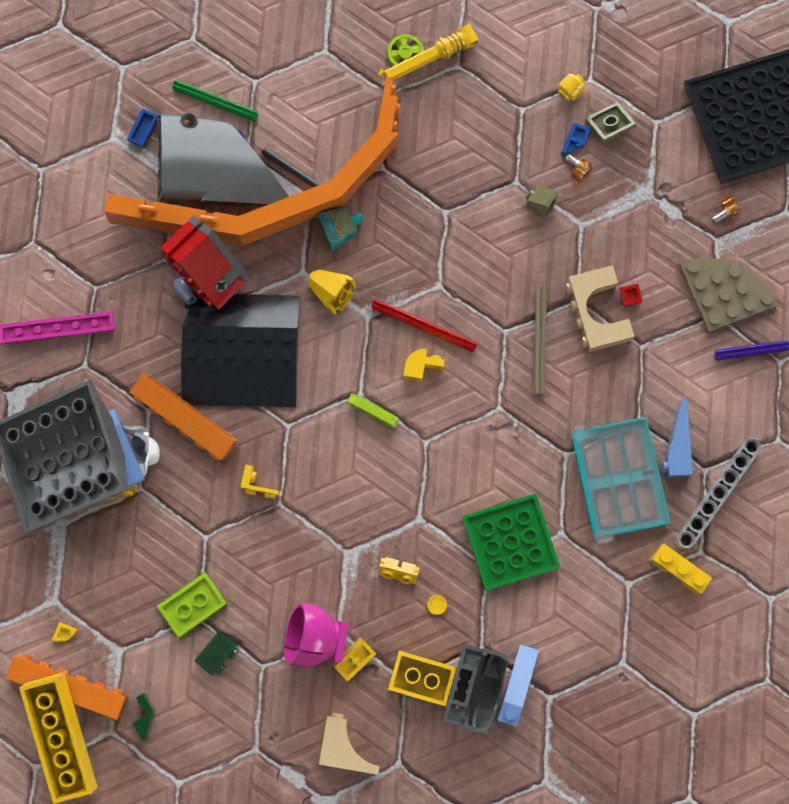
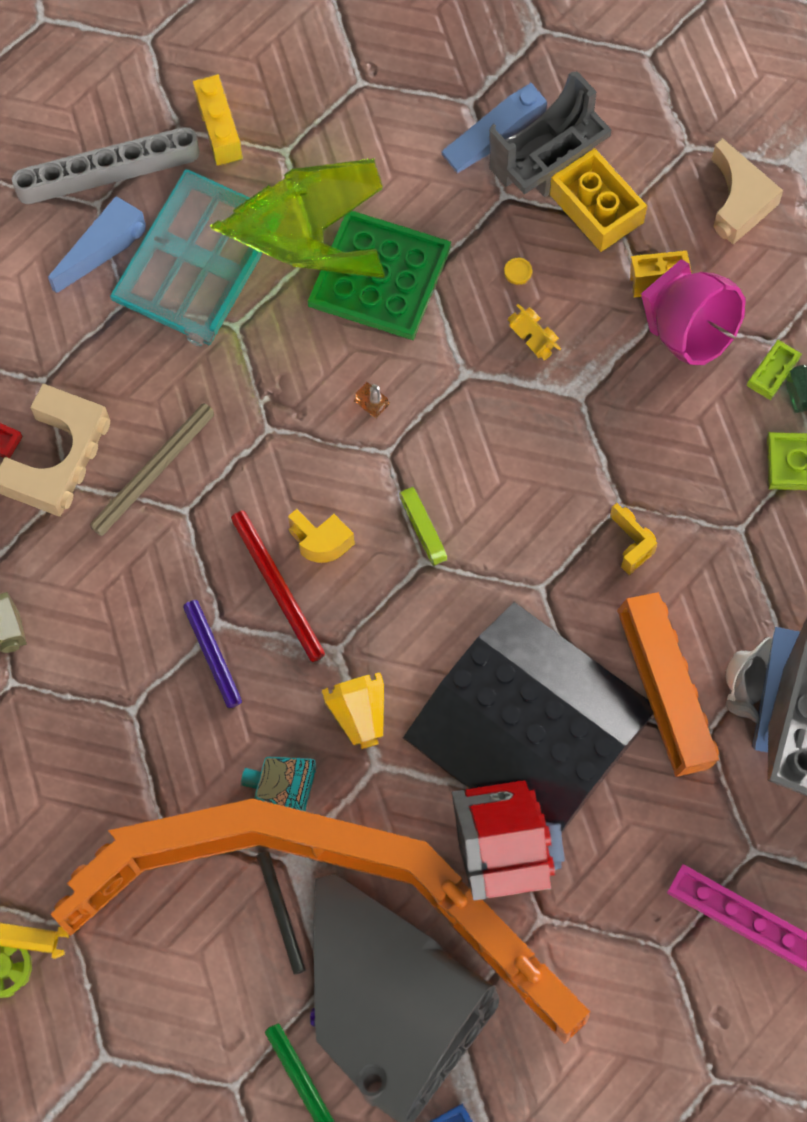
camera: 140 degrees left, 10 degrees down
none -> dark purple axle [183,600,242,708]
none -> clear neon green windscreen [210,158,385,278]
none -> clear orange piece [354,382,390,418]
none -> lime plate [746,340,802,401]

